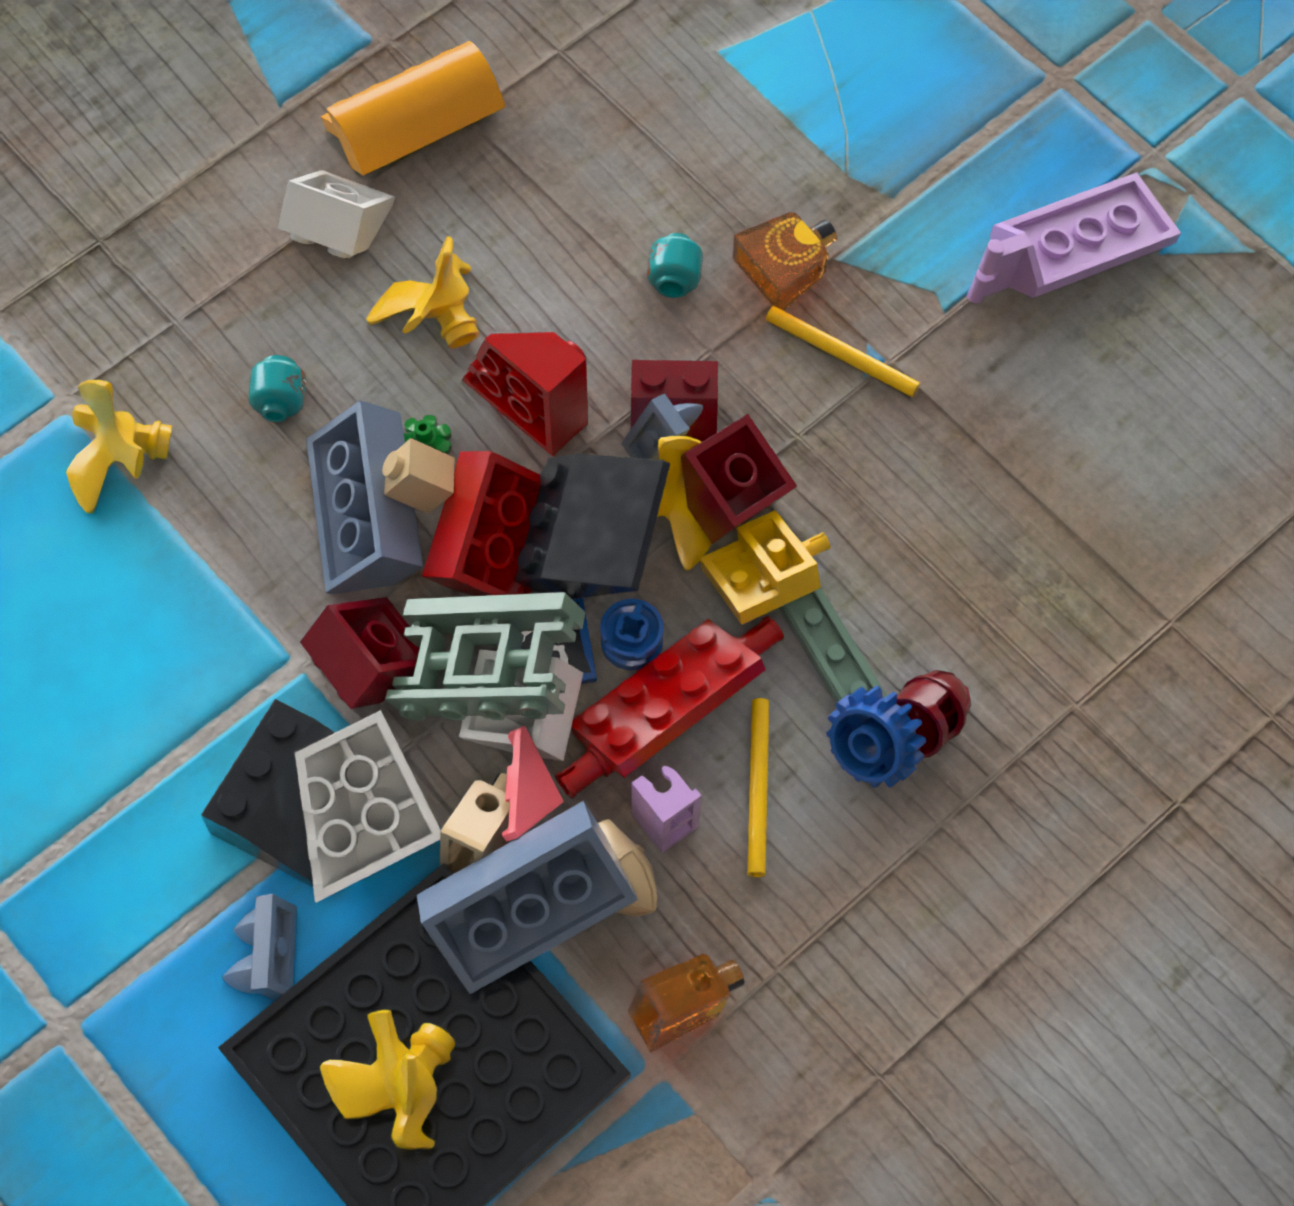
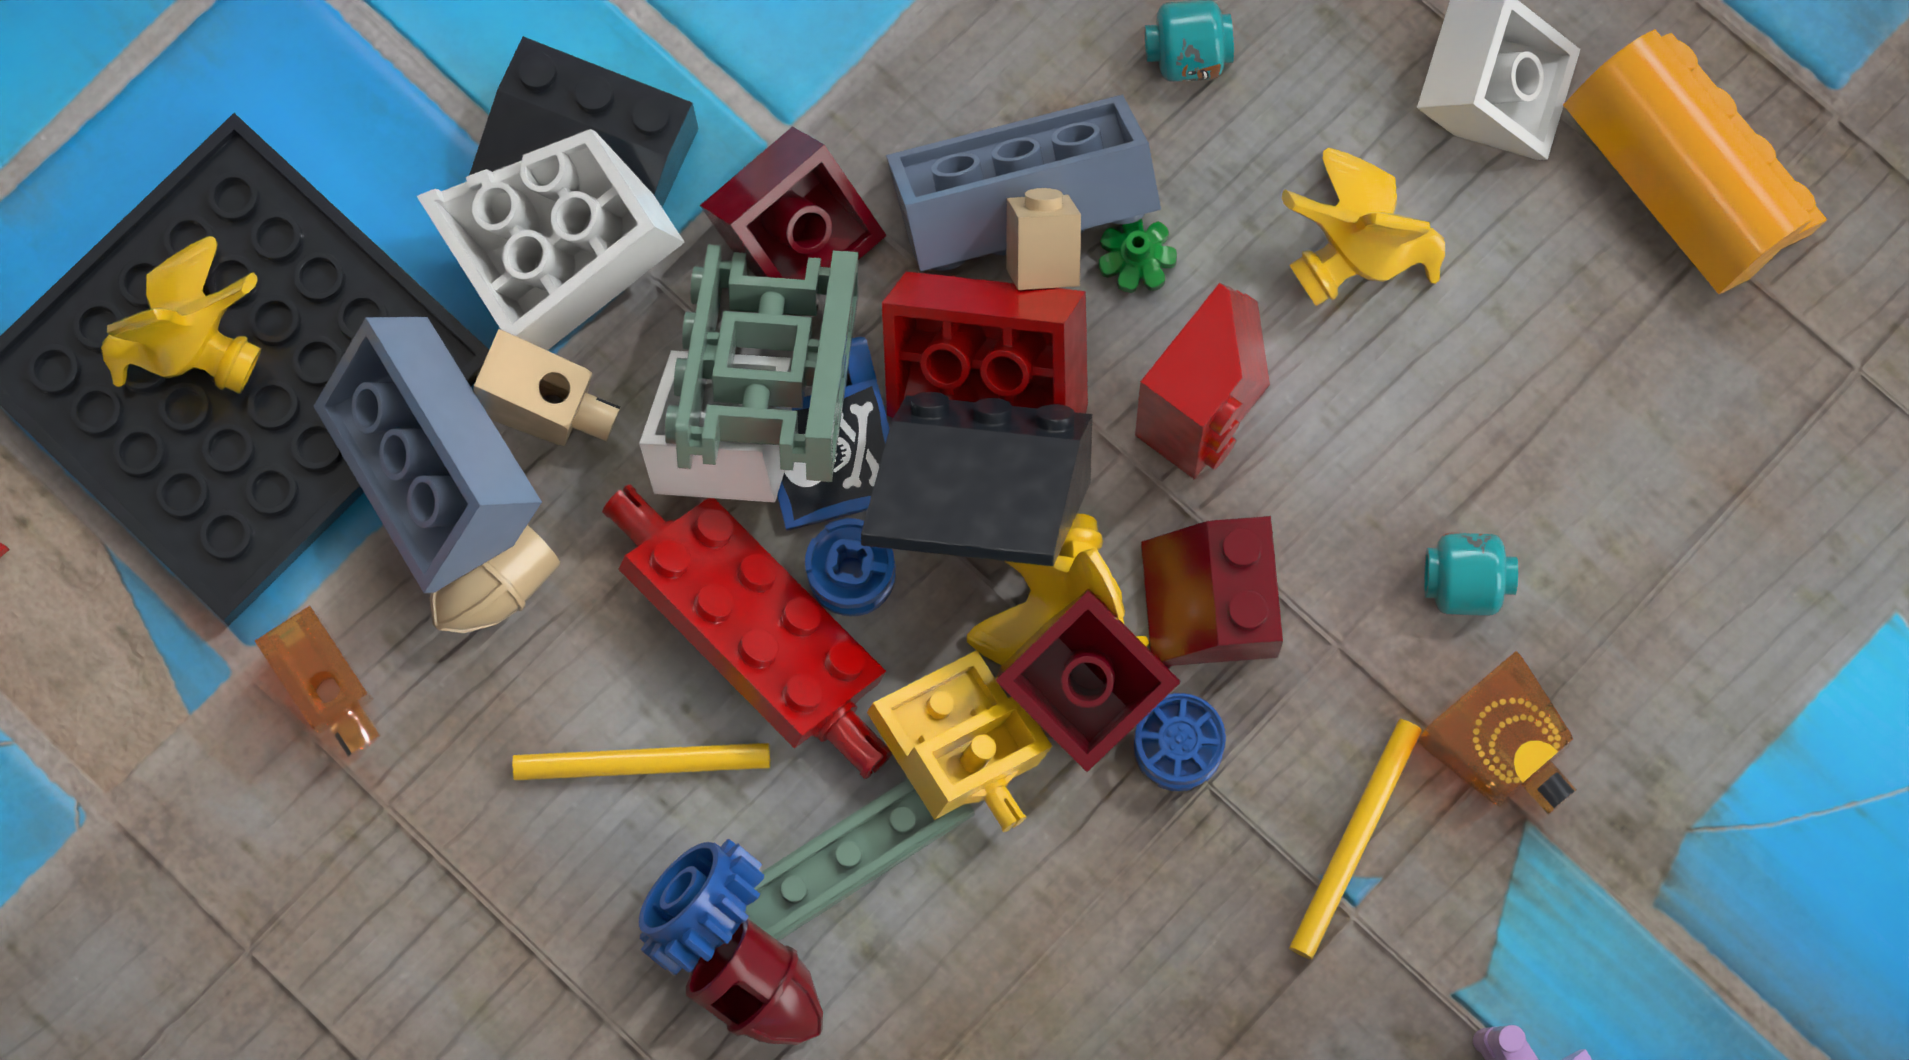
camera: 90 degrees right, 10 degrees up
sand blue tile [222,894,297,1001] -> none
coral tile [502,725,564,842] -> none
sand blue tile [621,394,703,460] -> none
lavender hinge [631,766,702,853] -> none
none -> blue wheel [1134,693,1226,792]

